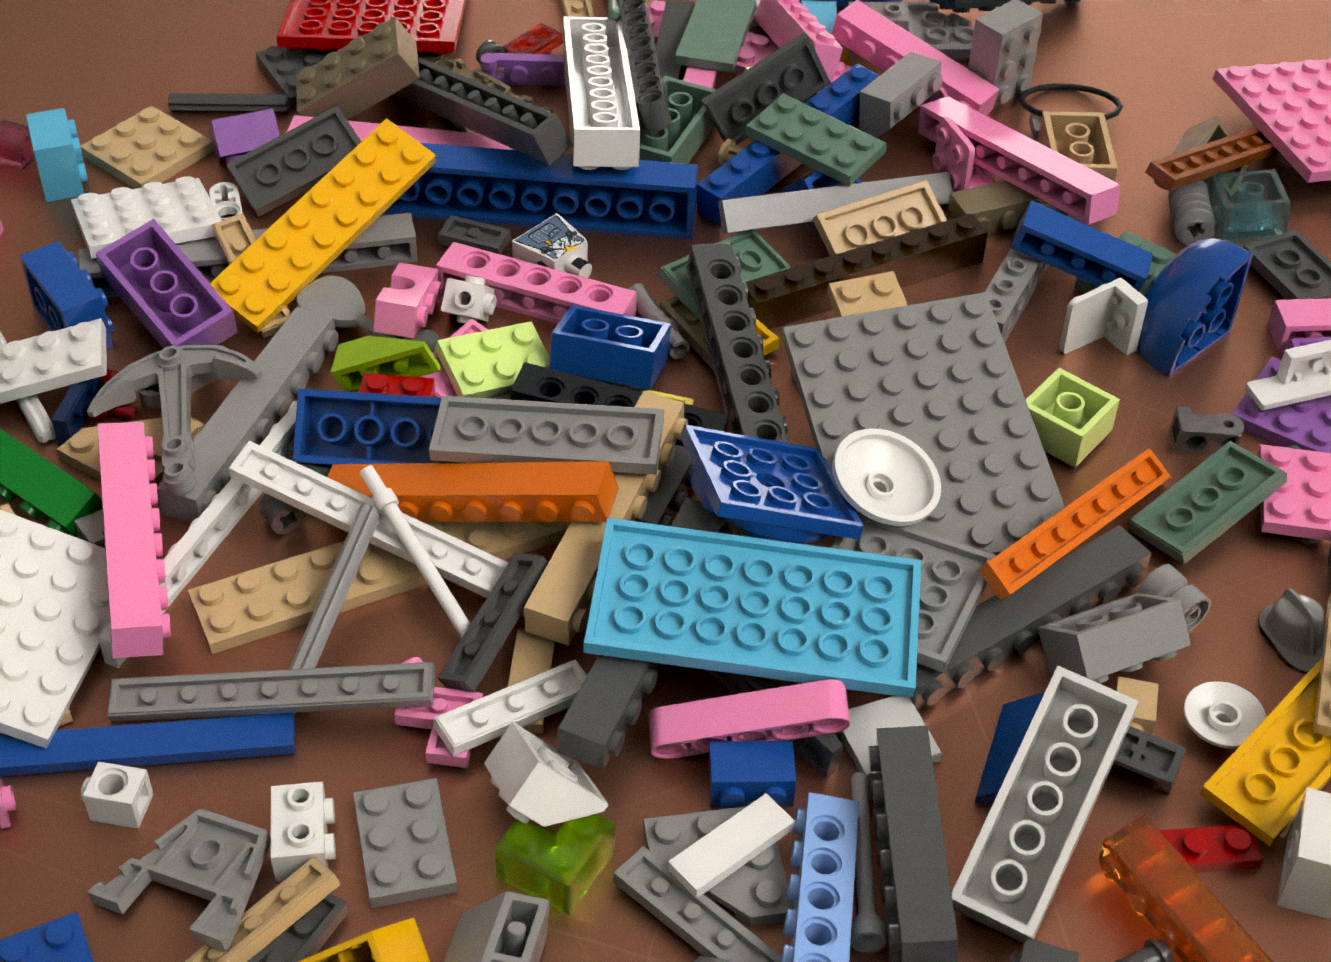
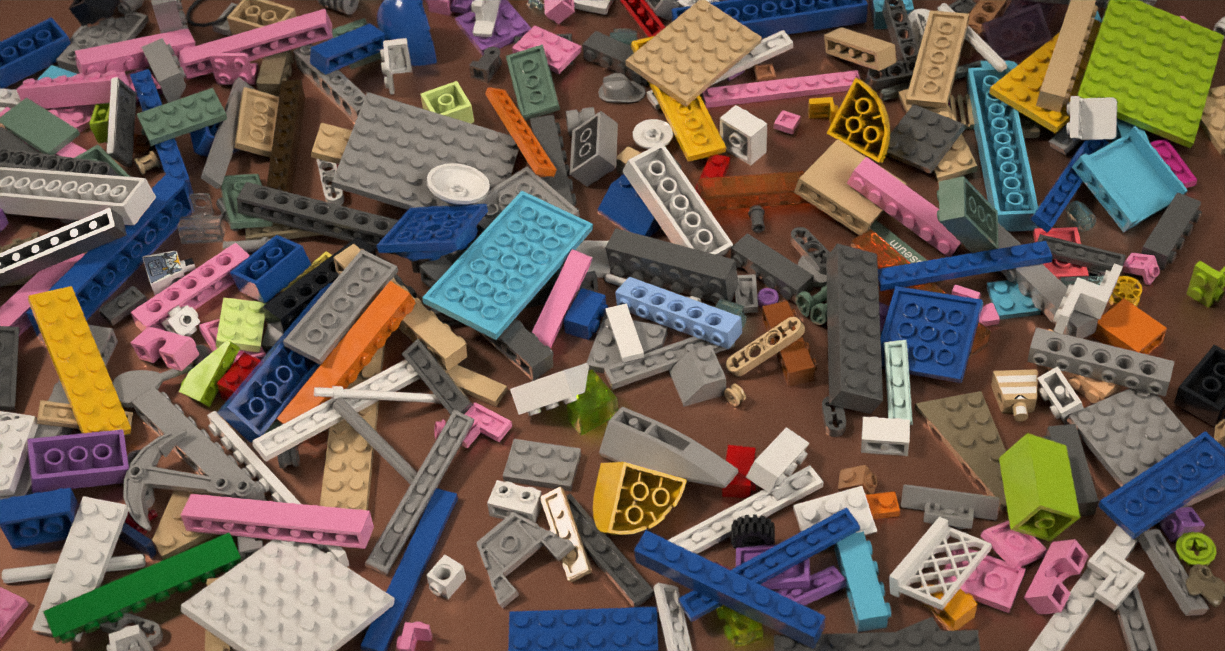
camera: 60 degrees left, 5 degrees up
white tile [433,659,587,756] -> none
none -> clear piece [177,193,226,244]

